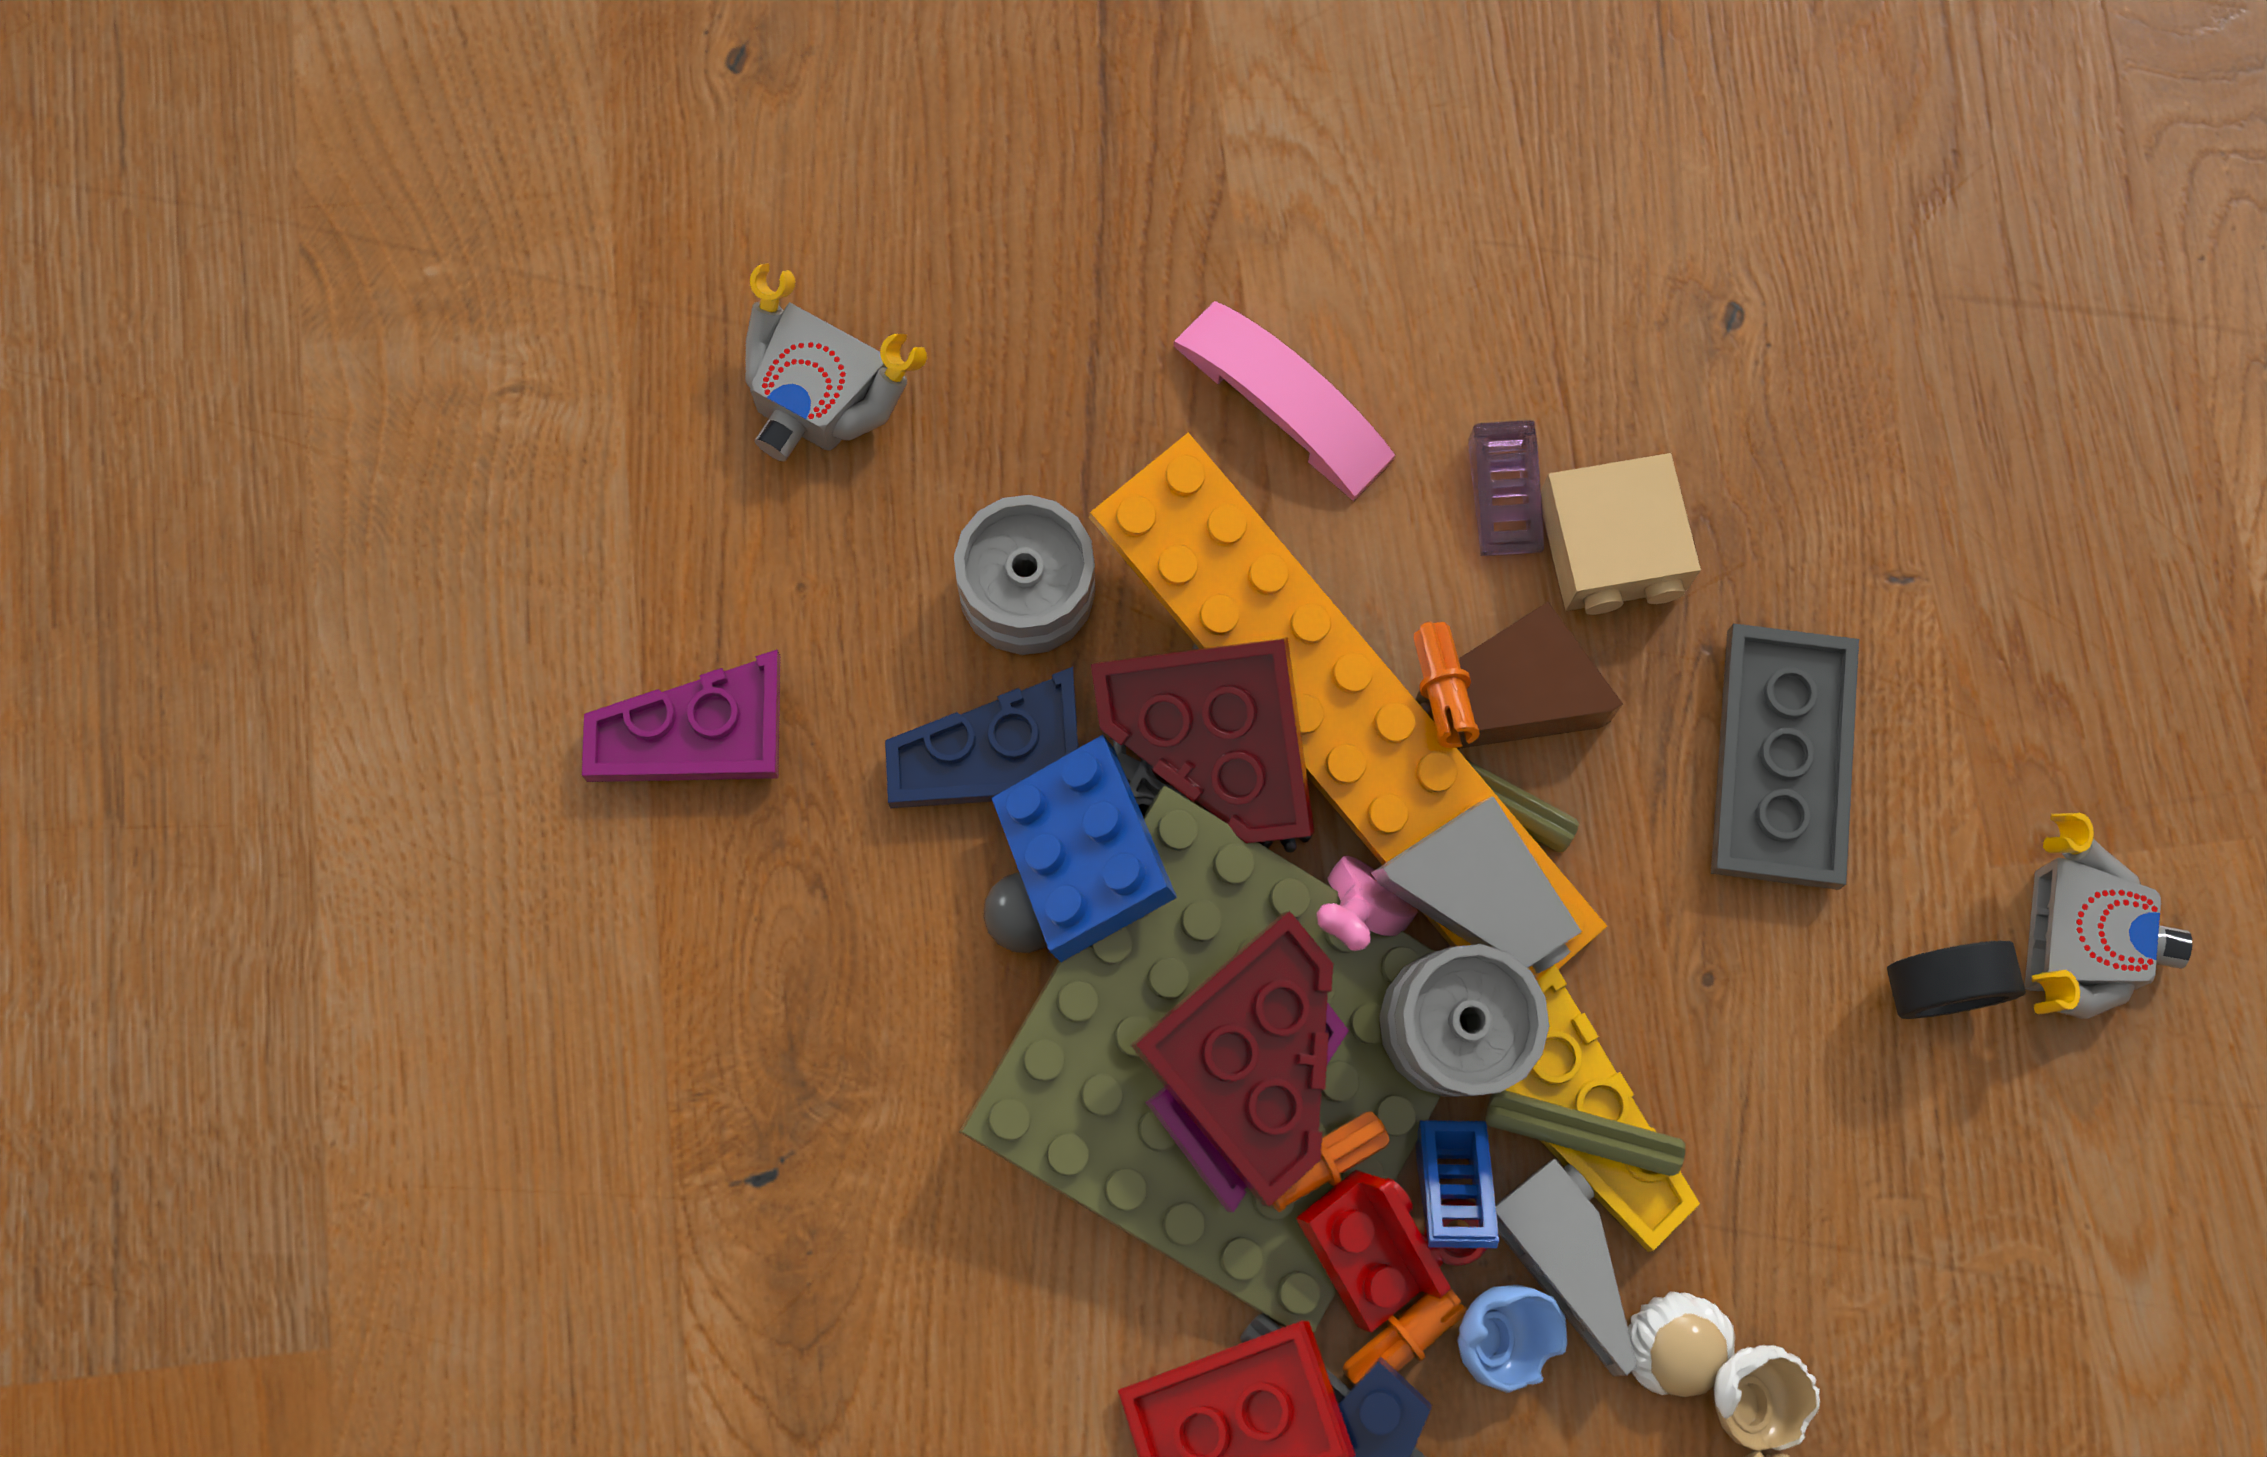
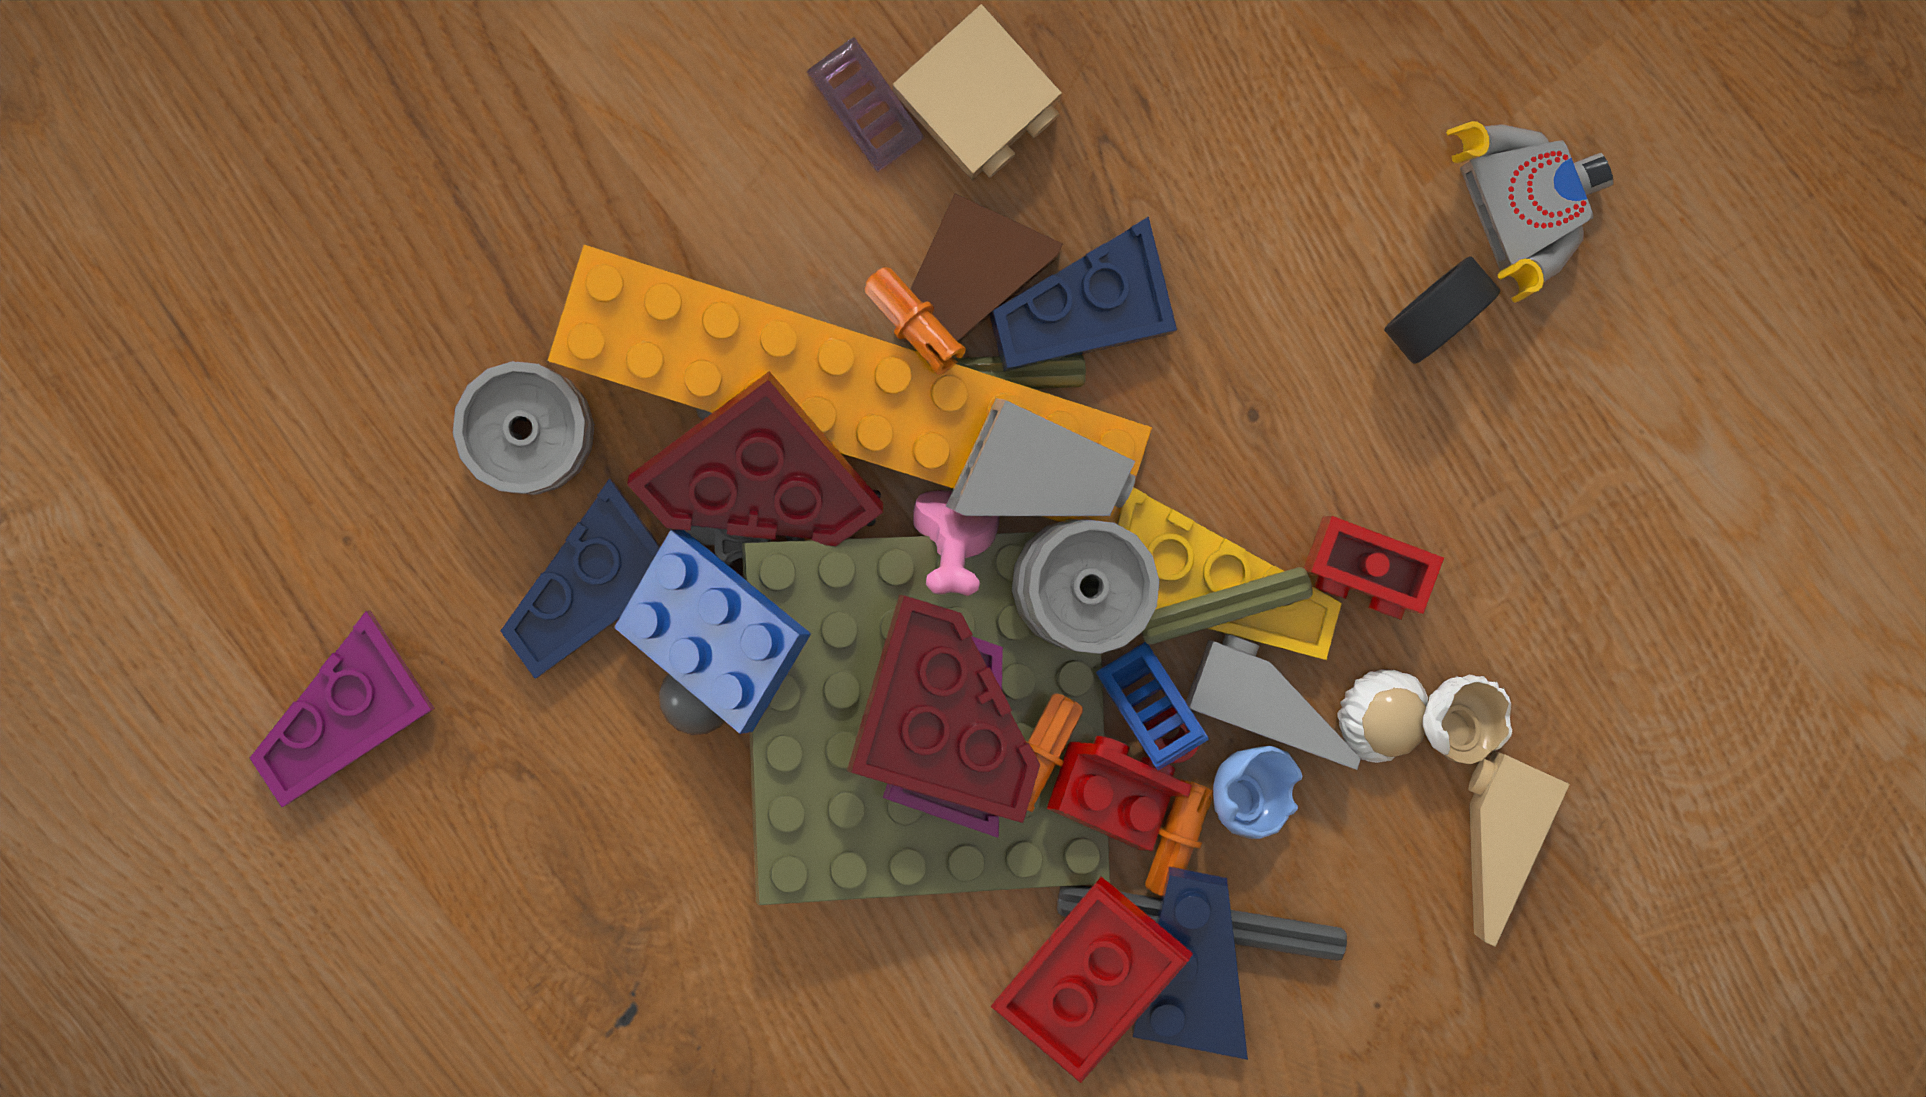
camera: 30 degrees left, 15 degrees up
light grey torso [745,263,927,462] -> none
bright pink slope [1174,301,1395,501] -> none
dark grey plate [1711,623,1859,890] -> none
none -> dark blue wing [989,216,1177,372]
none -> red brick [1304,516,1444,620]

